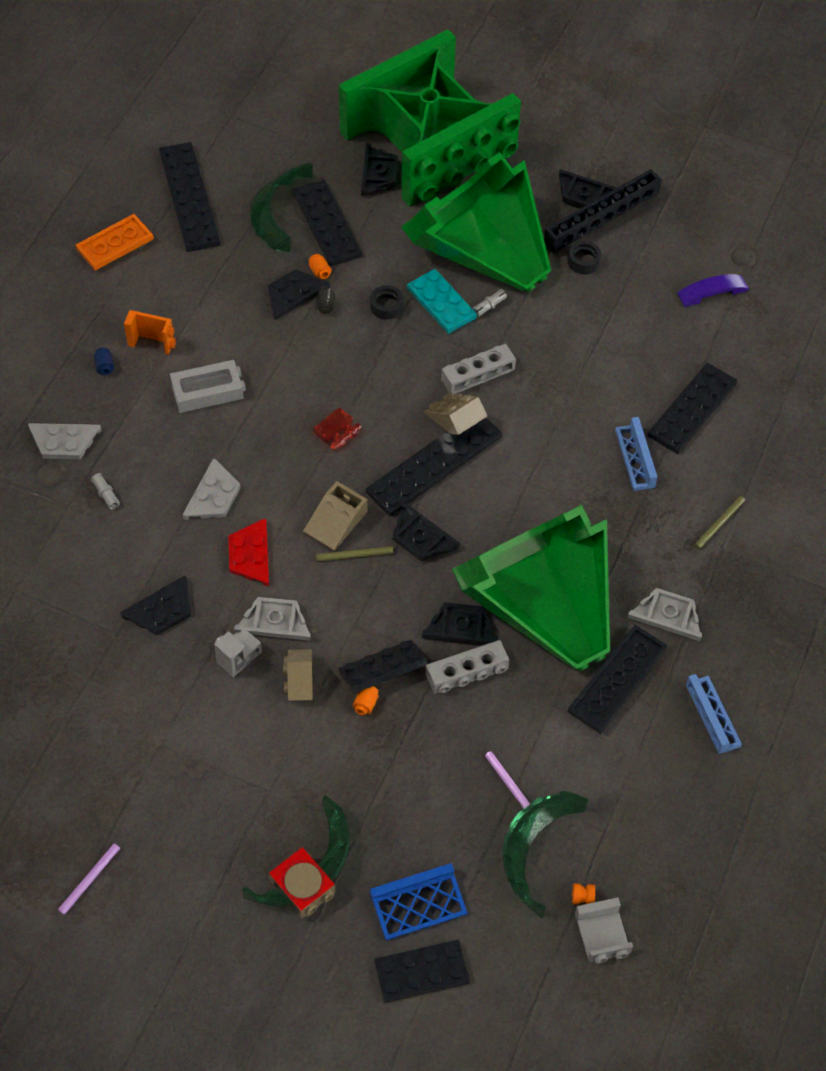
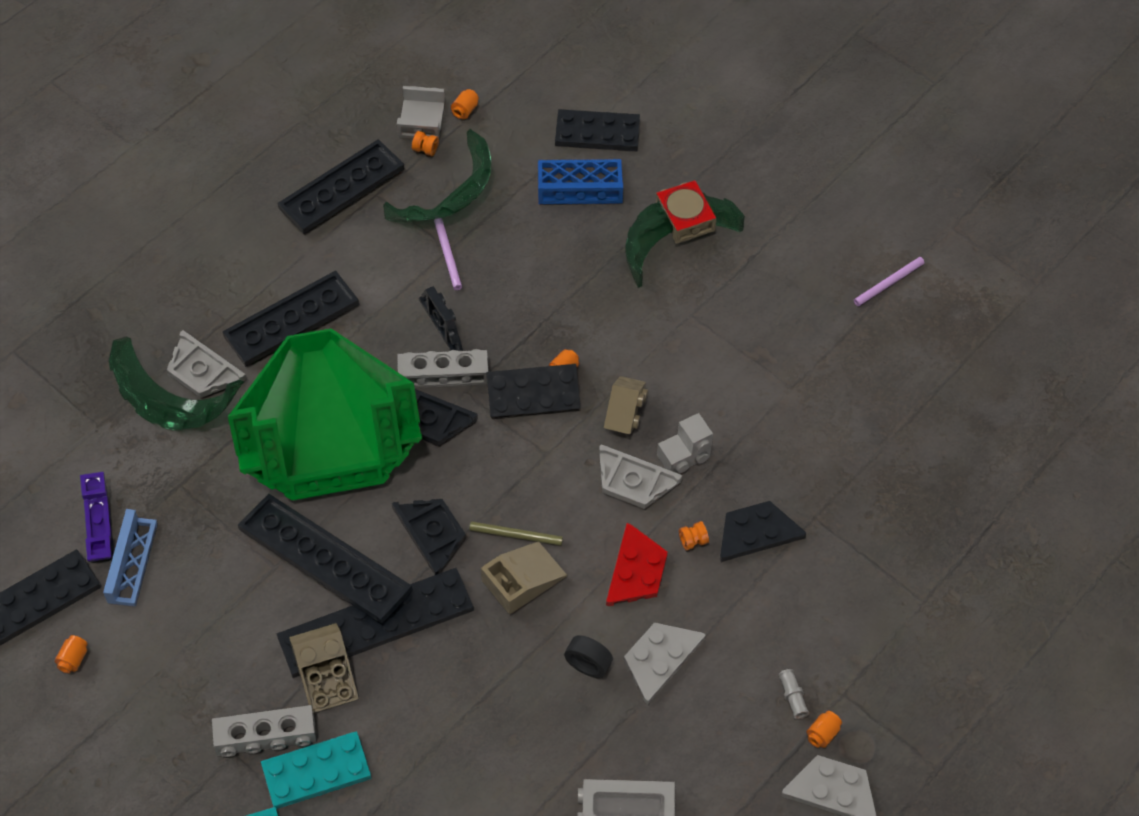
camera: 160 degrees left, 0 degrees up
clear red plate [313,407,362,451] -> none
medium blue fence [686,674,742,754] -> none
olive bar [694,496,745,550] -> none
none -> orange brick [54,635,88,673]
none -> dark purple slope [80,472,112,562]
none -> clear green windscreen [109,336,244,430]
none -> black plate [238,494,413,624]
none -> teal plate [261,731,371,809]
none -> black plate [277,139,405,234]
none -> black wing [419,286,463,351]
none -> orange brick [451,89,479,119]
none -> black tyre [564,635,613,678]
none -> orange wheel [678,521,709,551]
none -> orange brick [807,711,842,748]

